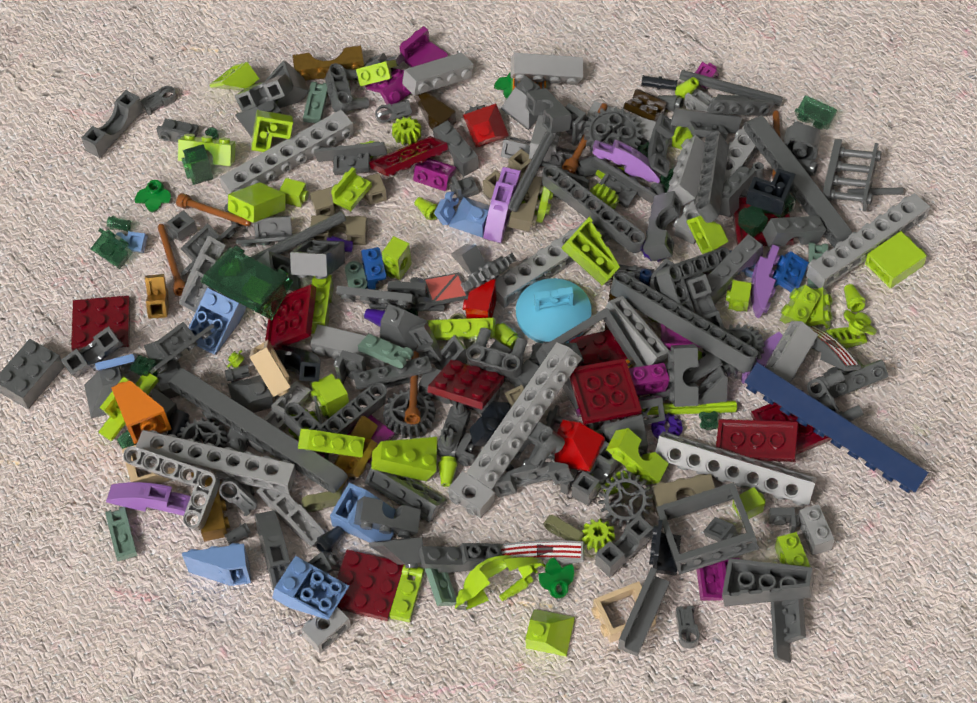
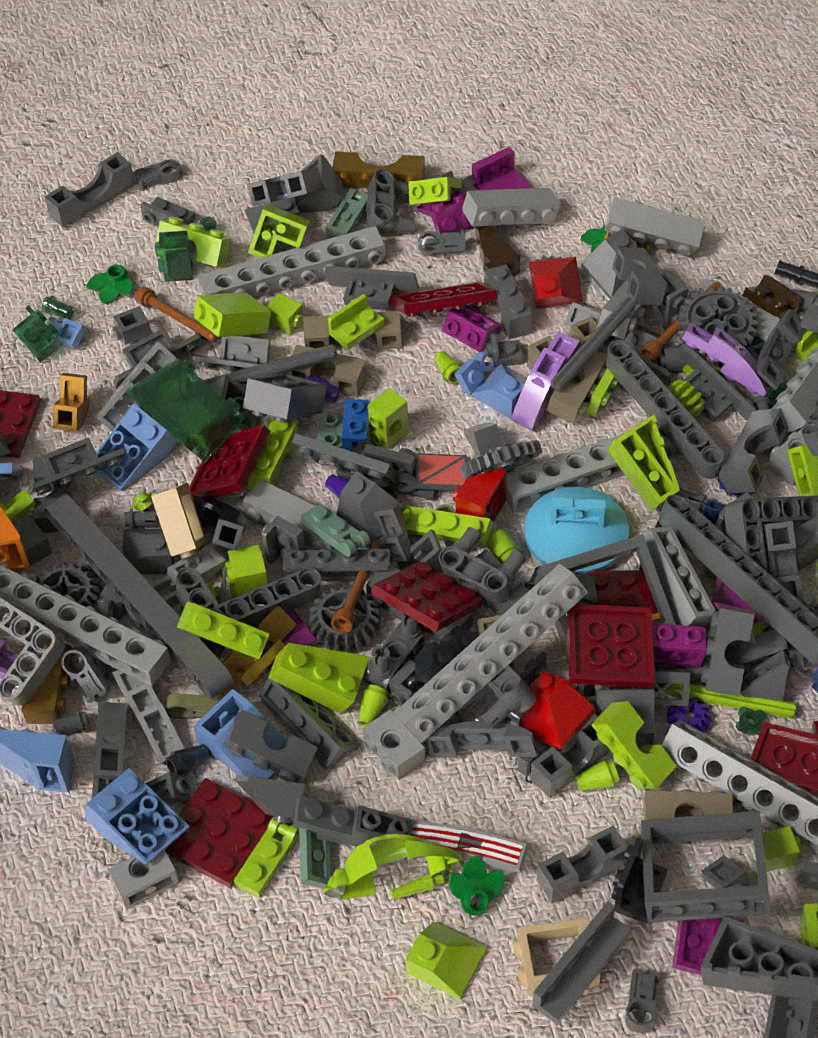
camera: 15 degrees right, 5 degrees down
clear green bracket [130,355,159,376] -> none
dark orange piece [158,224,186,296] -> none
black cone [167,409,190,436] -> none
lime slope [209,62,259,90] -> none
lime gear [392,116,422,146] -> none
olive piece [543,515,584,541] -> none
lime gear [581,518,616,553] -> none
dark grey gear [598,472,653,526] -> none

